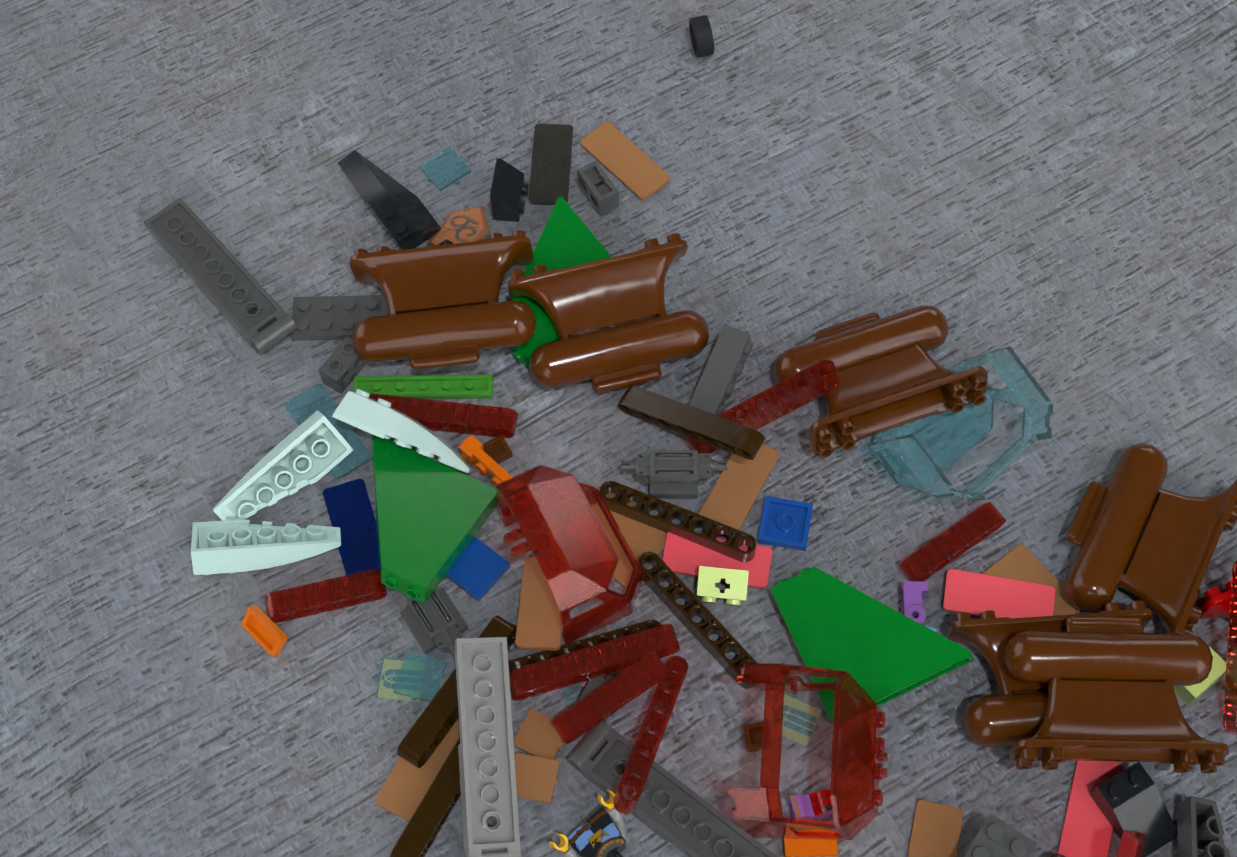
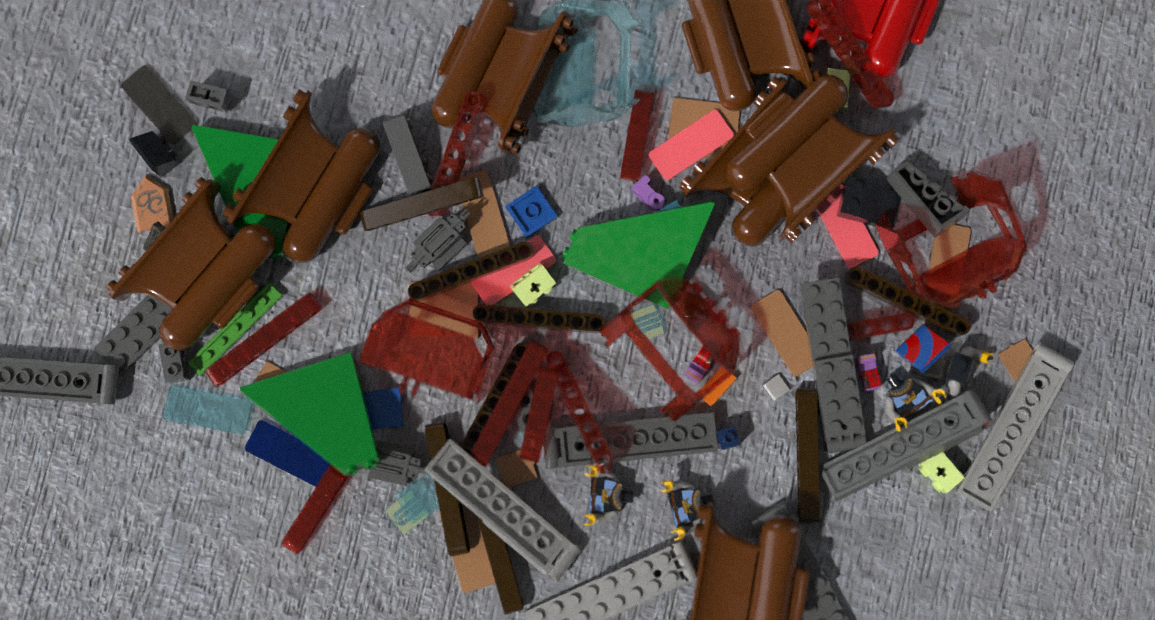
camera: 40 degrees left, 20 degrees up
light aqua wedge [191,519,341,575] -> none
light aqua wedge [212,410,353,521] -> none
orange tile [241,605,288,657] -> none
light aqua wedge [332,388,473,473] -> none
black wedge [338,150,442,250] -> none
clear light blue piece [419,147,471,192] -> none
orange plate [458,435,529,503] -> none
reddish brown tile [483,435,513,464] -> none
medium nougat piece [515,557,568,651] -> none
medium nougat piece [515,752,560,804] -> none
medium nougat piece [581,122,670,201] -> none
reddish brown tile [743,720,774,753] -> none

